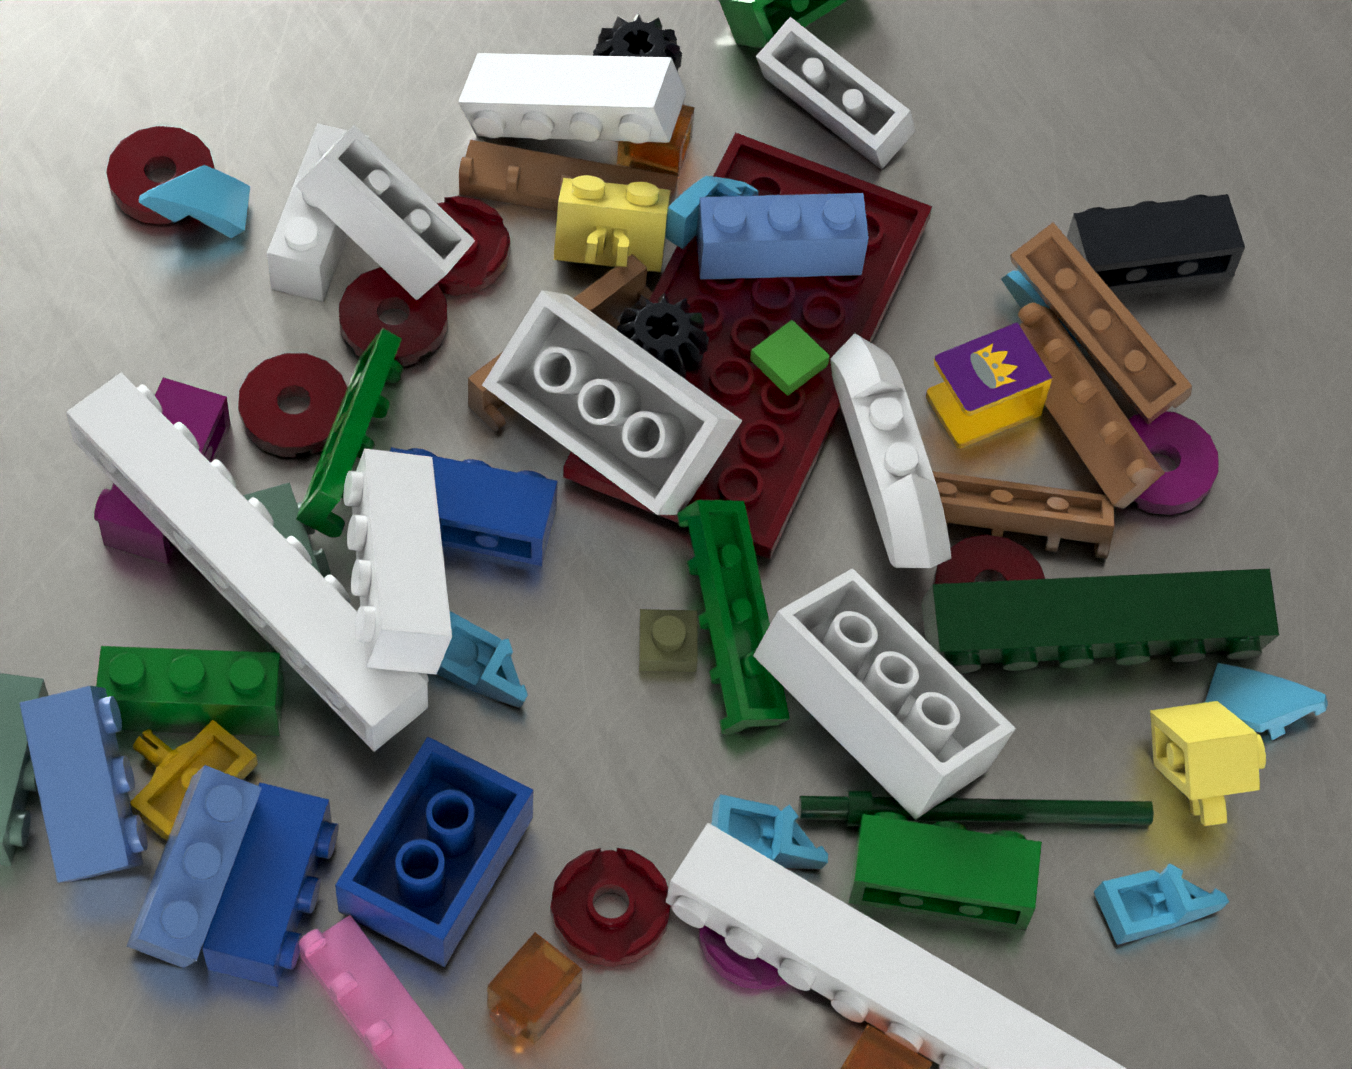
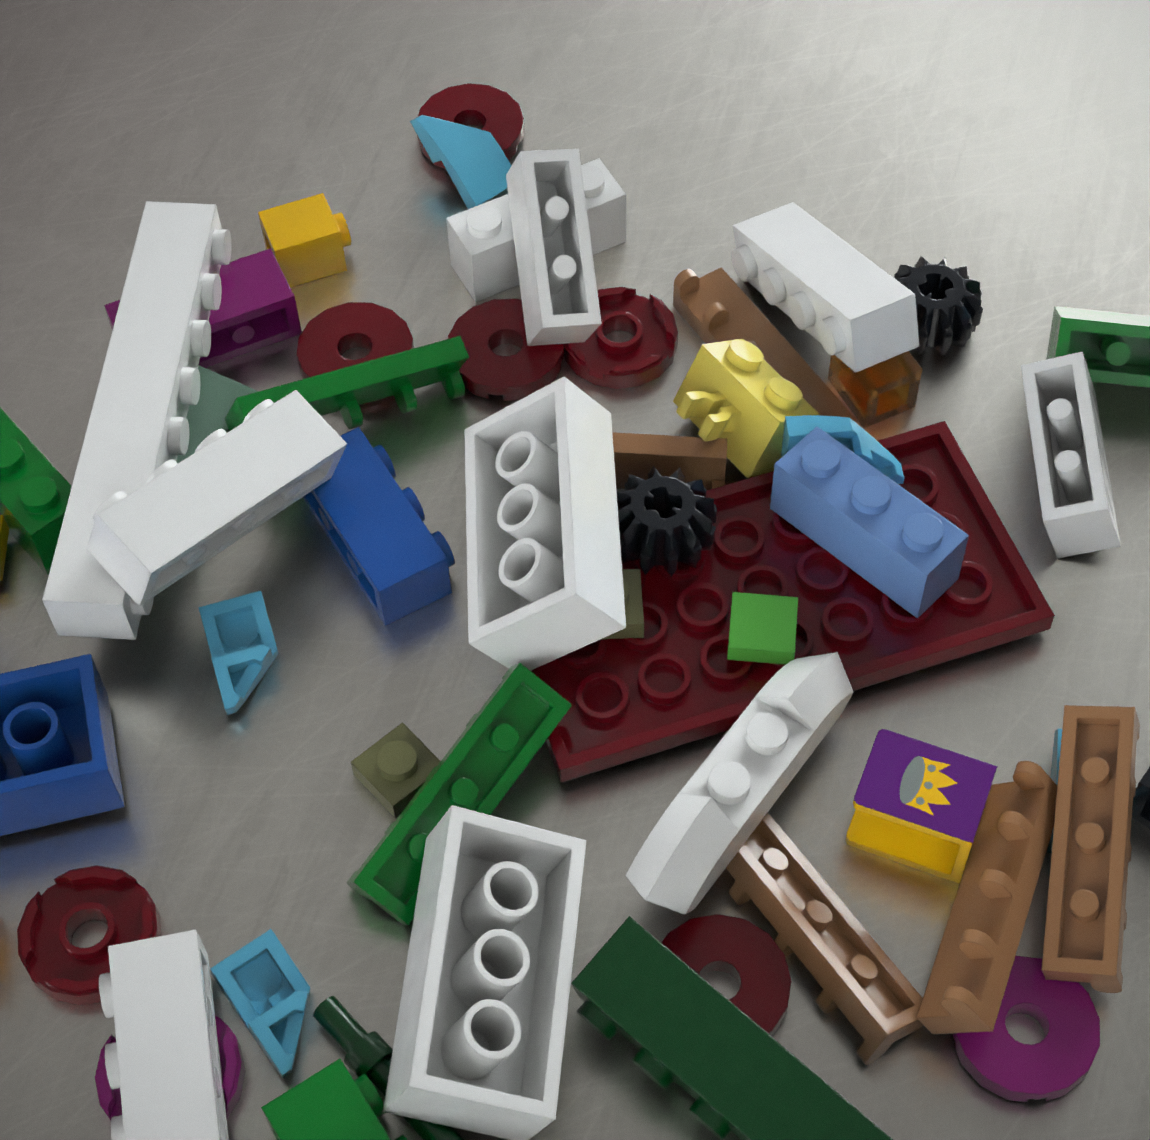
camera: 55 degrees right, 5 degrees down
none -> yellow brick [258,193,351,288]

